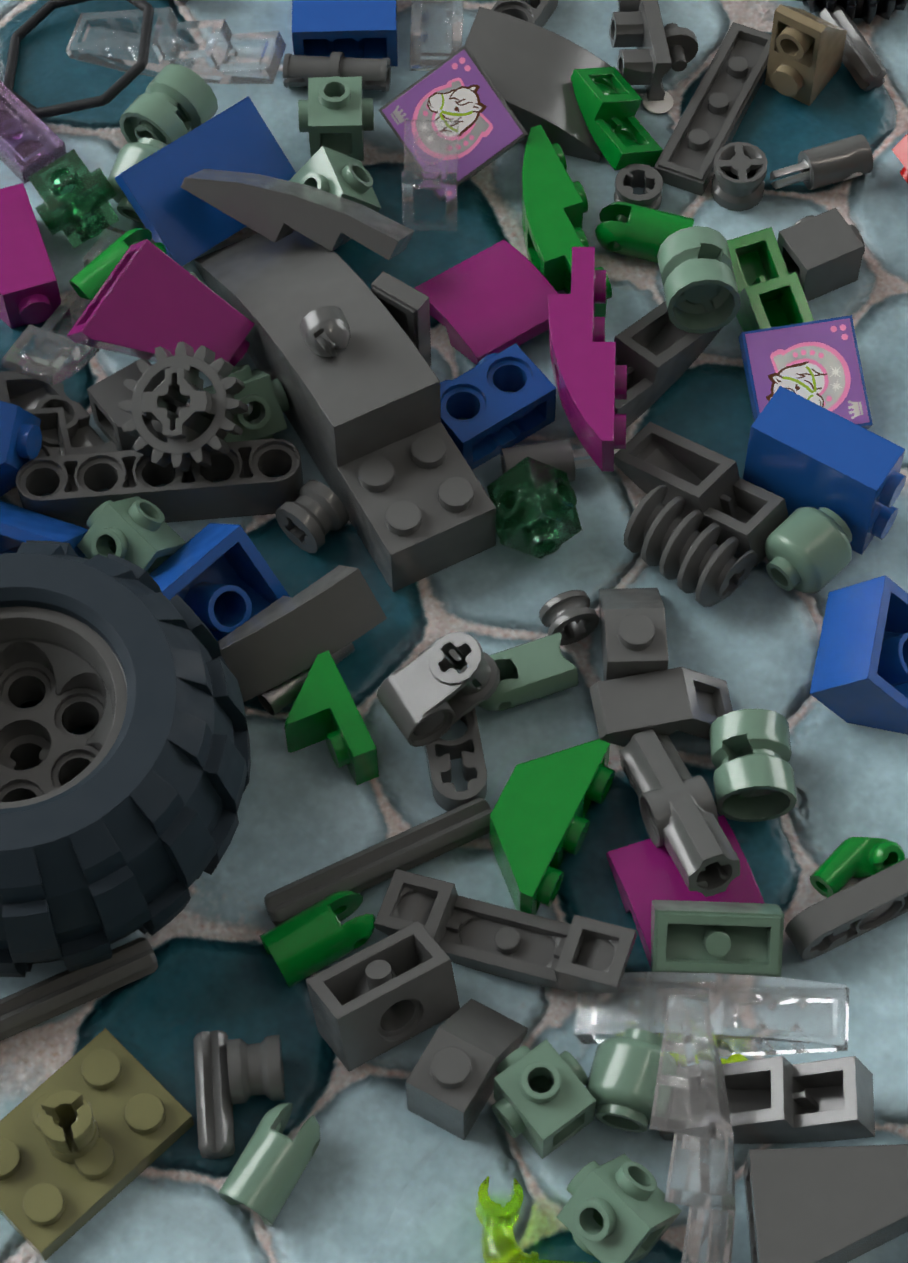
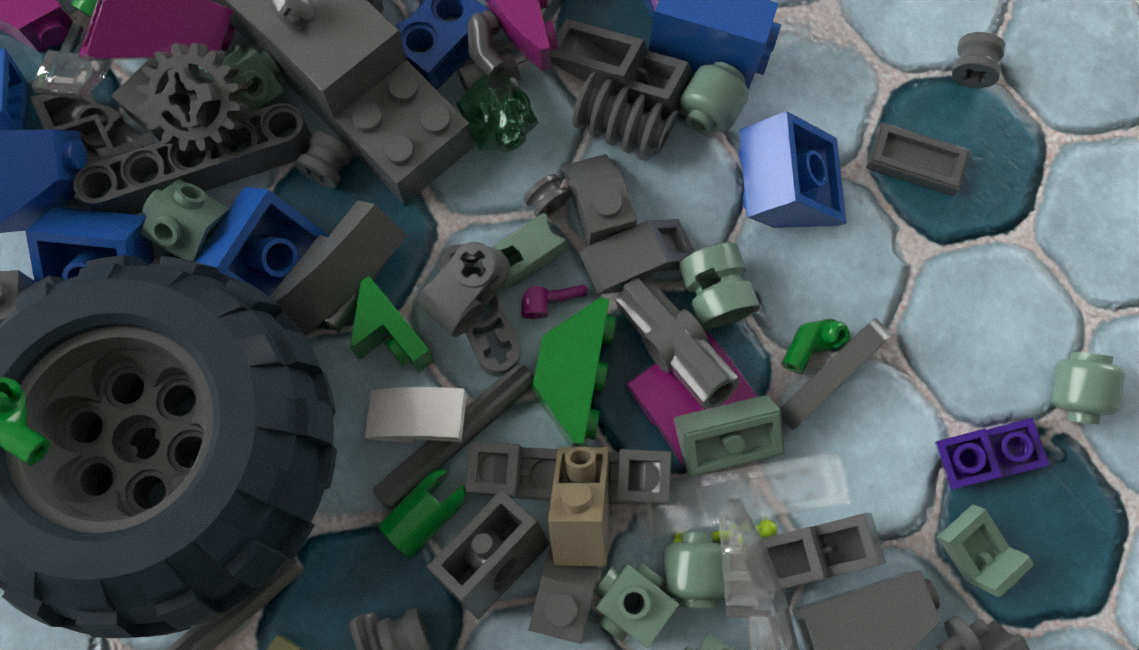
camera: 20 degrees left, 15 degrees up
none -> white slope [365,387,467,443]
none -> dark grey arm [467,10,509,81]
none -> magenta hand [521,285,587,320]
none -> dark tan slope [548,447,610,566]

